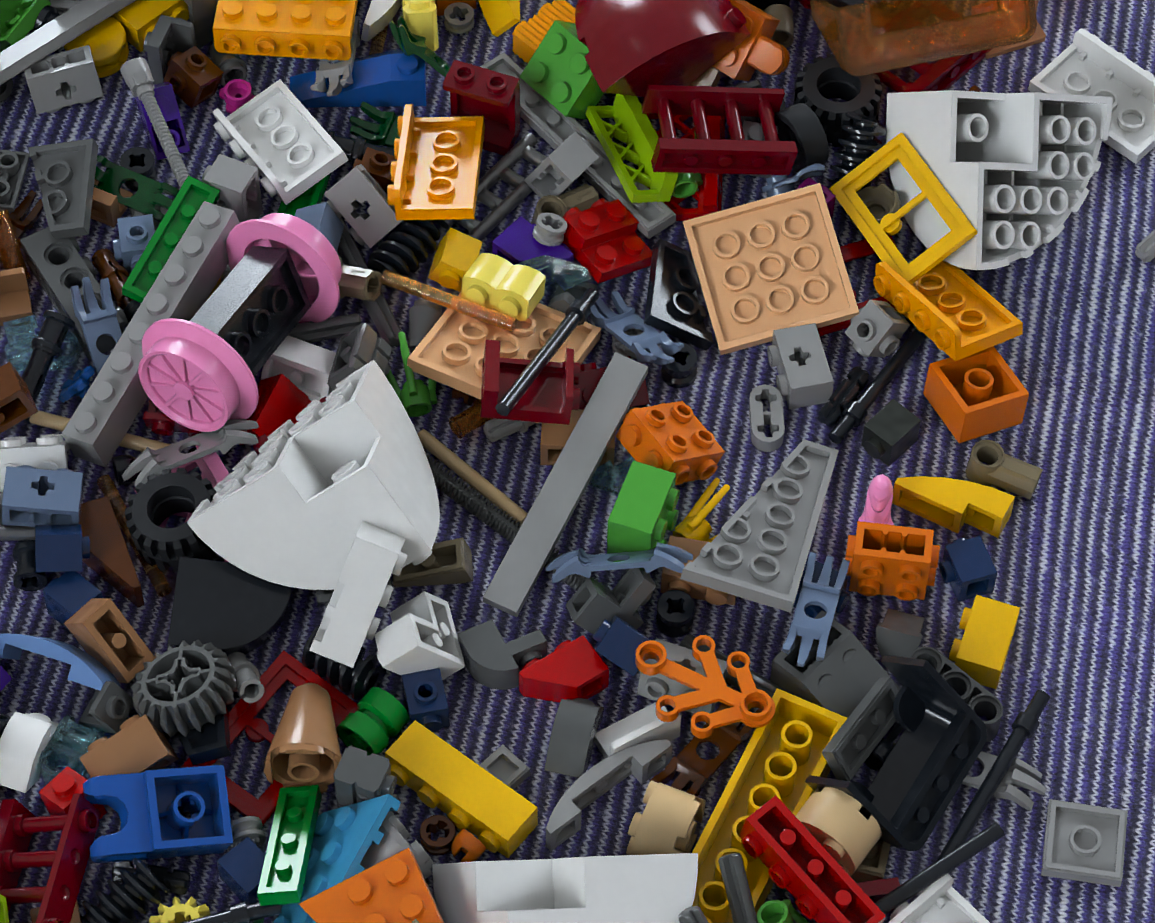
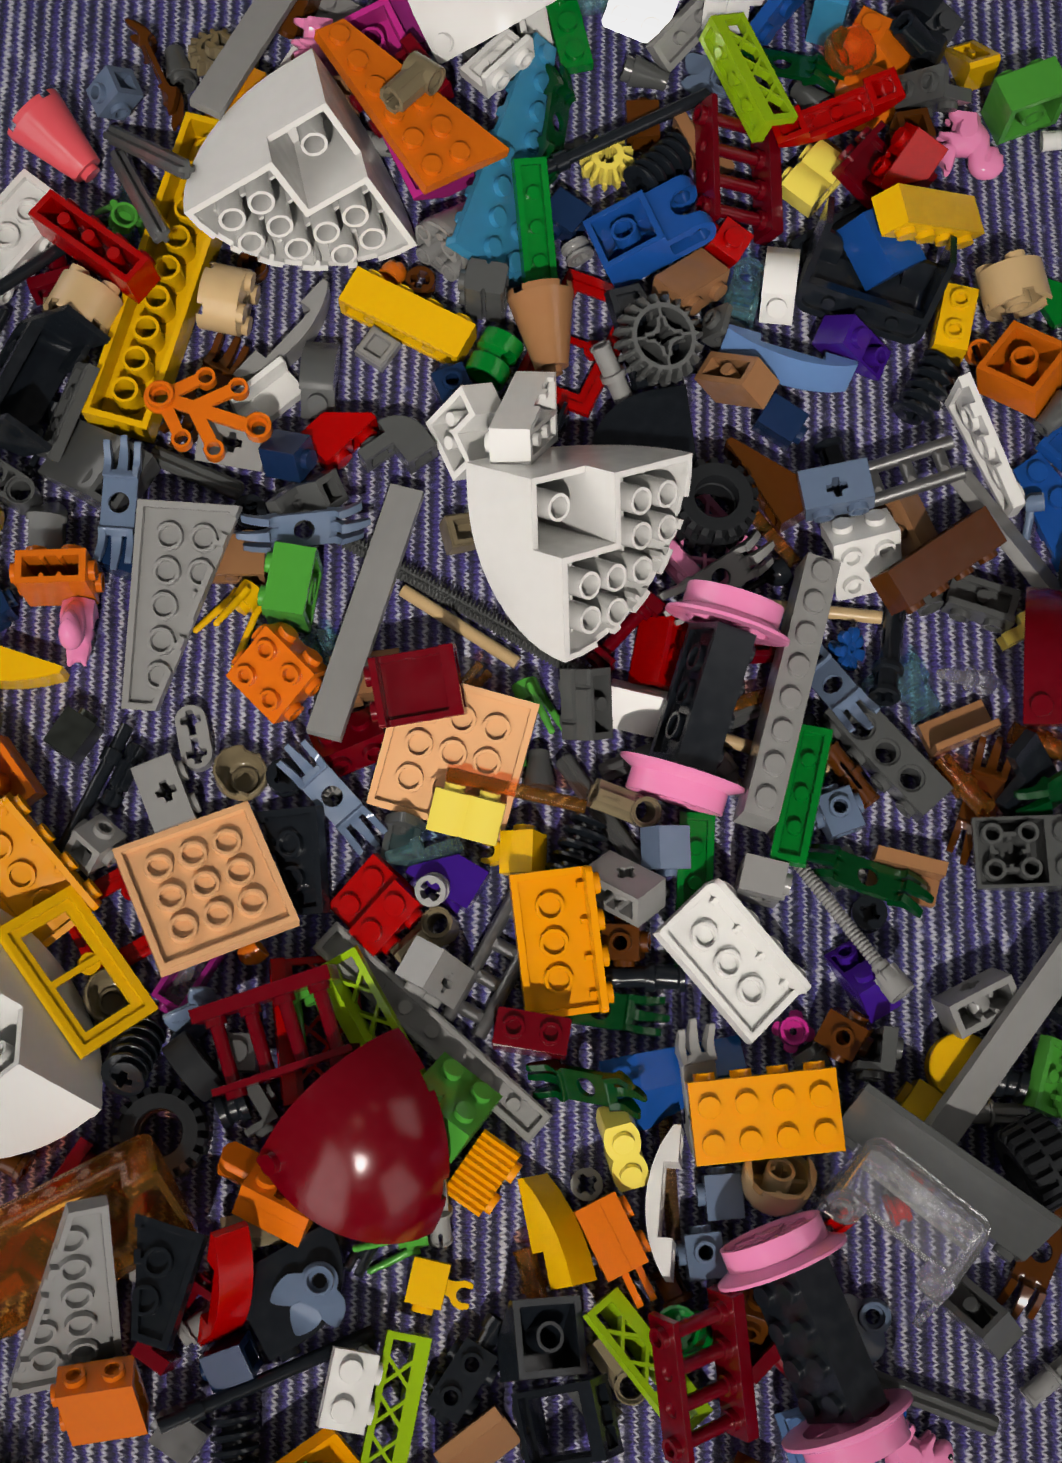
camera: 170 degrees right, 20 degrees up
dark grey wing [28,138,98,239] -> none
dark blue brick [35,524,90,572] -> none
black bar [496,288,599,416] -> none
none -> dark tan hair [212,745,268,802]

